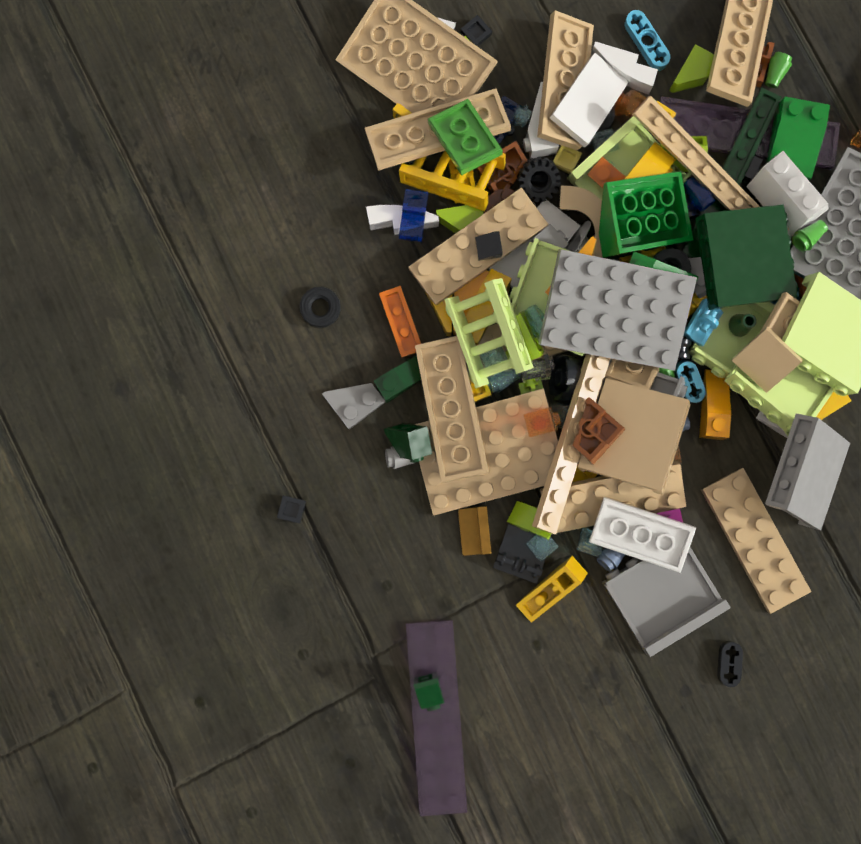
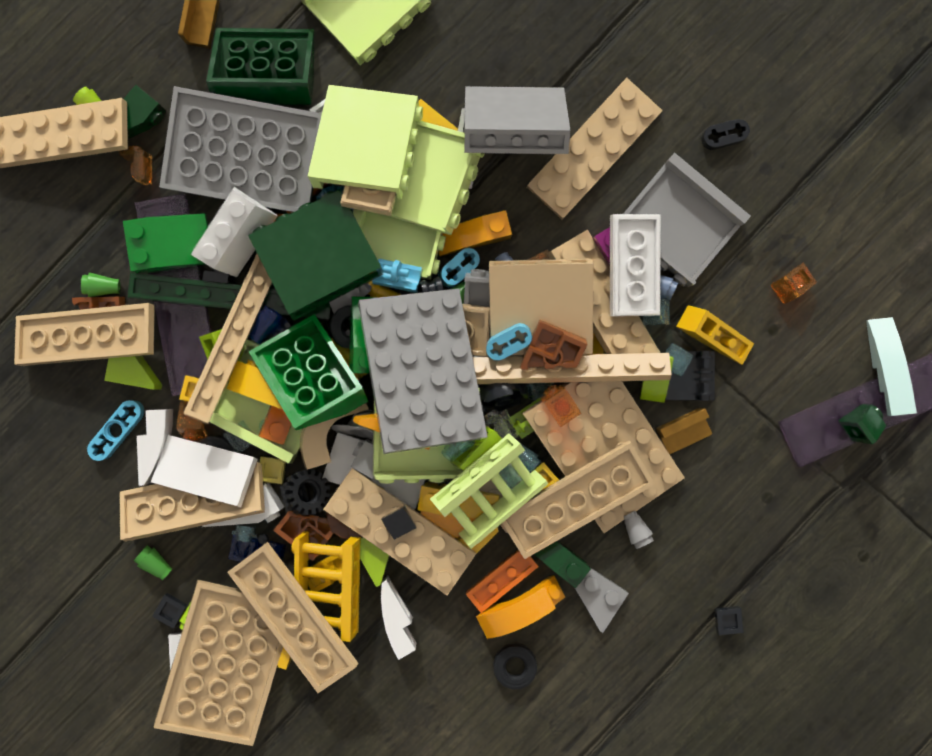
camera: 105 degrees left, 5 degrees up
dark green slope [384,423,432,462] -> none
clear blue slope [399,189,428,242] -> none
bright green tile [427,99,503,176] -> none
dark green cone [729,314,756,337] -> none
tan tile [732,327,803,393] -> none
bright green cone [792,220,828,252] -> none
none -> bright green cone [133,545,172,580]
none -> light orange arch [476,575,565,639]
none -> medium azure beam [486,323,532,360]
none -> clear orange bracket [771,263,817,304]
none -> light aqua slope [866,317,917,416]

